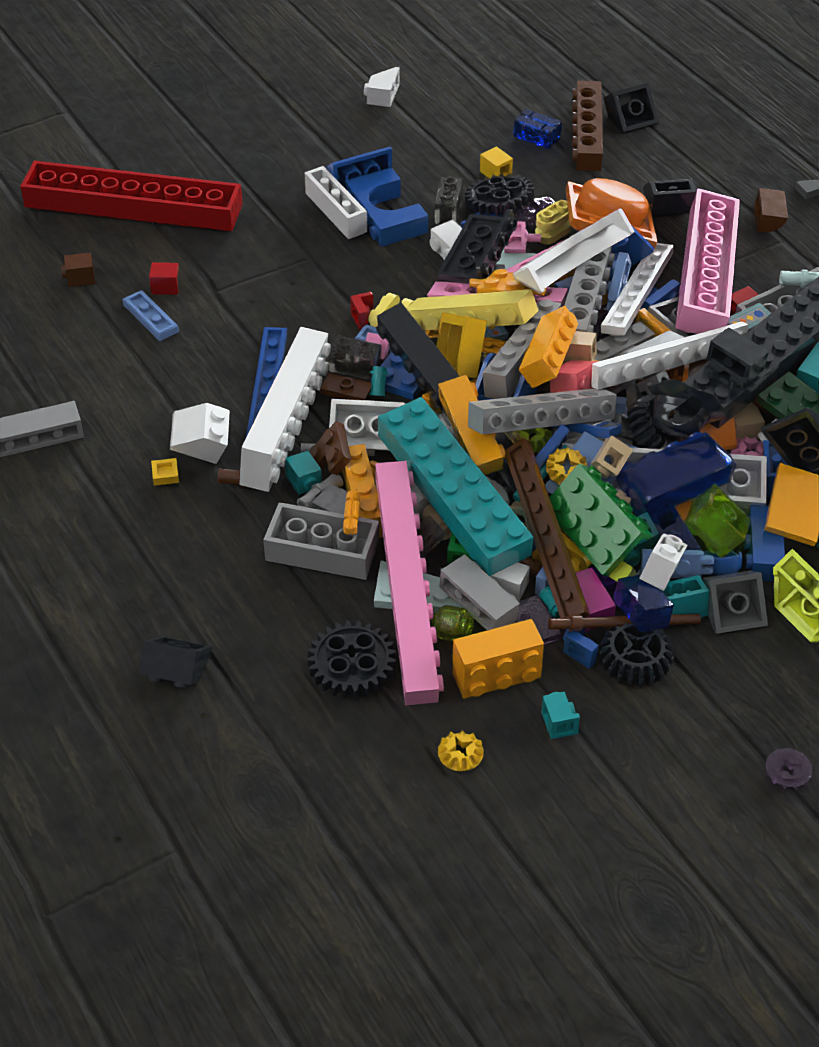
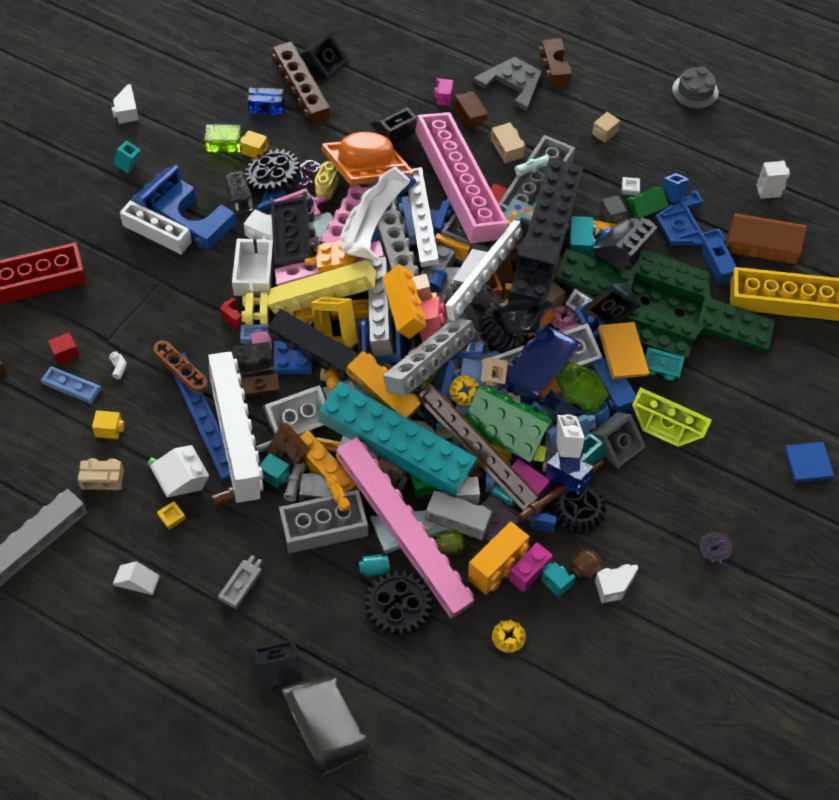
camera: 30 degrees left, 10 degrees up
teal pin [370,366,389,396] -> none
none -> tan brick [78,458,124,490]
none -> yellow brick [92,411,124,439]
none -> white arm [109,352,127,379]
none -> teal brick [113,141,141,173]
none -> white slope [113,561,160,595]
none -> dark orange beam [153,341,208,394]
none -> clear neon green brick [204,124,242,152]
none -> light grey hinge [218,555,263,609]
none -> white piece [232,239,274,296]
none -> clear smoke windscreen [281,675,369,778]
none -> teal brick [359,554,390,577]
none -> blue bush [429,268,448,293]
none -> dark pink brick [434,78,453,106]
none -> tan brick [491,123,526,163]
none -> dark pink brick [509,543,553,593]
none -> reddish brown head [571,549,602,580]
none -> white slope [595,564,638,603]

